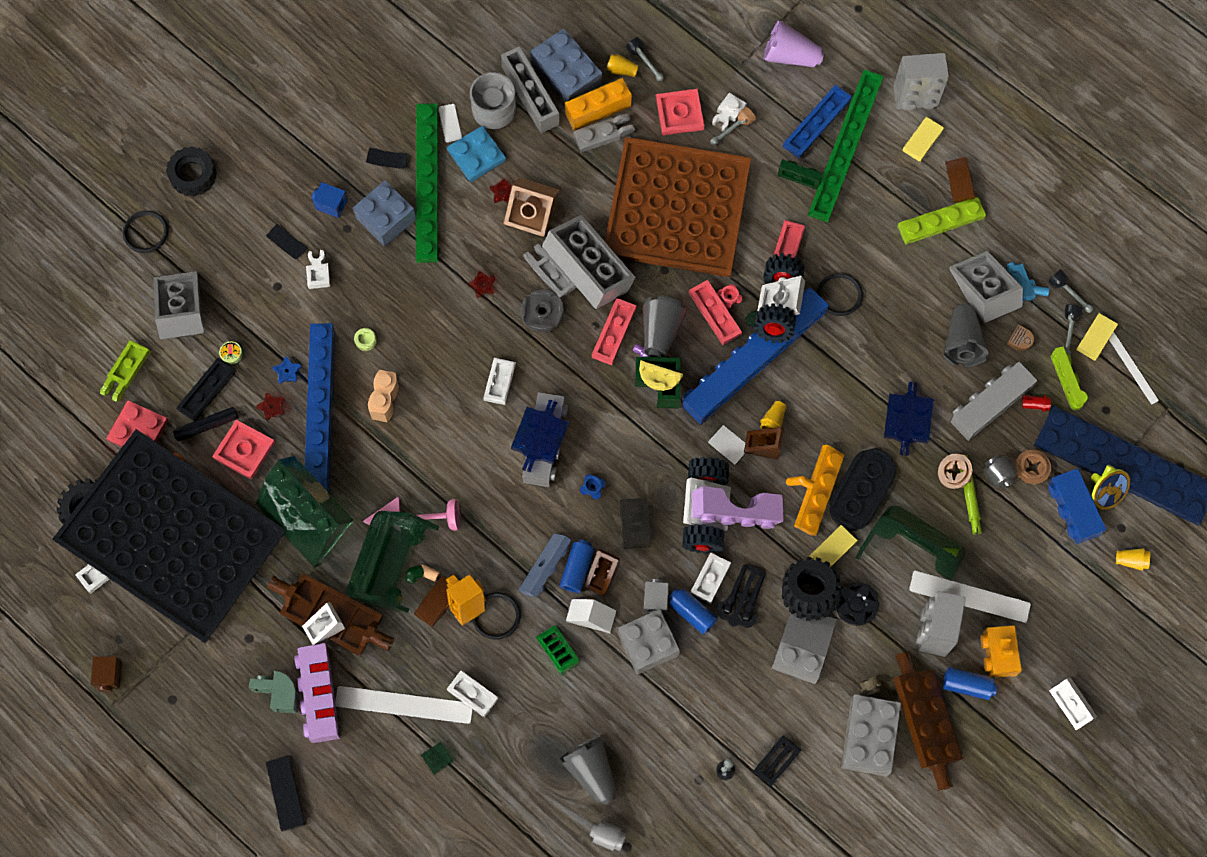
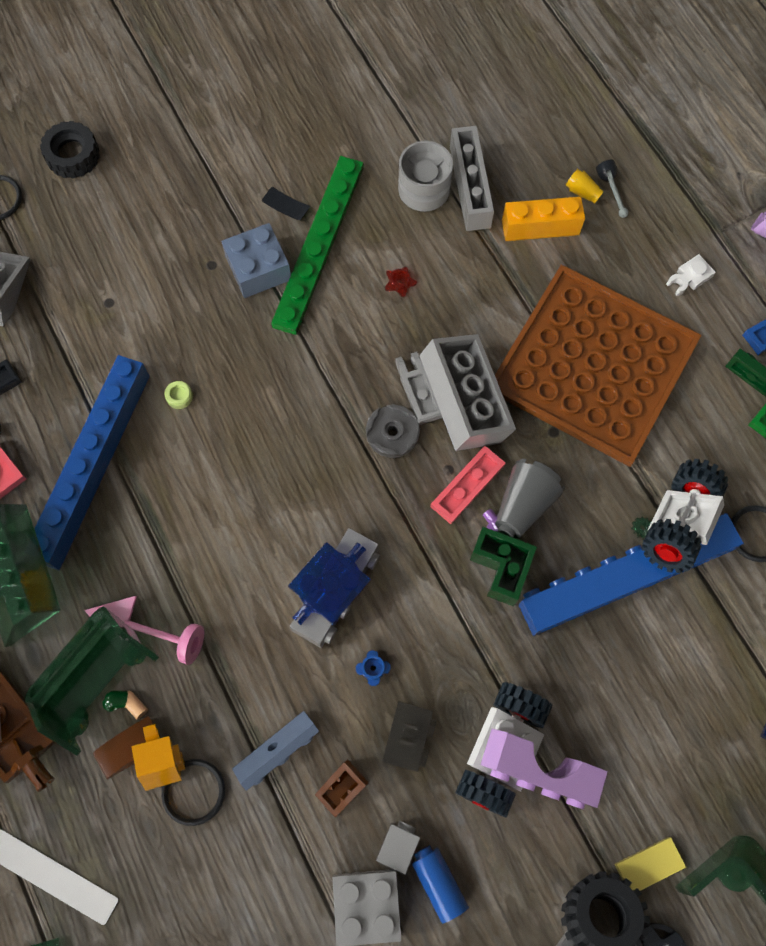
camera: 20 degrees right, 0 degrees up
tile [219,341,243,365] -> none
clear red plate [256,393,284,420] -> none
black sticker [266,224,307,260] -> none
blue plate [273,357,301,384] -> none
white plate [306,250,330,289] -> none
blue brick [312,182,348,218] -> none
light nougat brick [368,370,399,422] -> none
white sticker [438,104,462,142] -> none
dark azure plate [447,126,506,183] -> none
white plate [447,671,498,718] -> none
clear red plate [468,271,496,298] -> none
white plate [483,358,516,405] -> none
medium nougat slope [504,177,560,237] -> none
sand blue brick [530,28,602,103] -> none
green slope [536,625,580,676] -> none
blue brick [559,540,595,593] -> none
white slope [566,599,616,633] -> none
light grey hinge [573,113,635,153] -> none
light yellow tile [639,361,683,391] -> none
coral plate [656,89,704,136] -> none
coral plate [689,280,742,346] -> none
white plate [690,553,731,604] -> none
white sticker [708,425,745,465] -> none
hinge [710,107,756,146] -> none
coral plate [717,284,743,309] -> none
black piece [717,564,766,628] -> none
reddish brown slope [744,427,784,460] -> none
yellow cone [760,401,786,430] -> none
coral tile [774,220,805,258] -> none
light orange plate [786,445,845,536] -> none
black tile [830,448,896,531] -> none

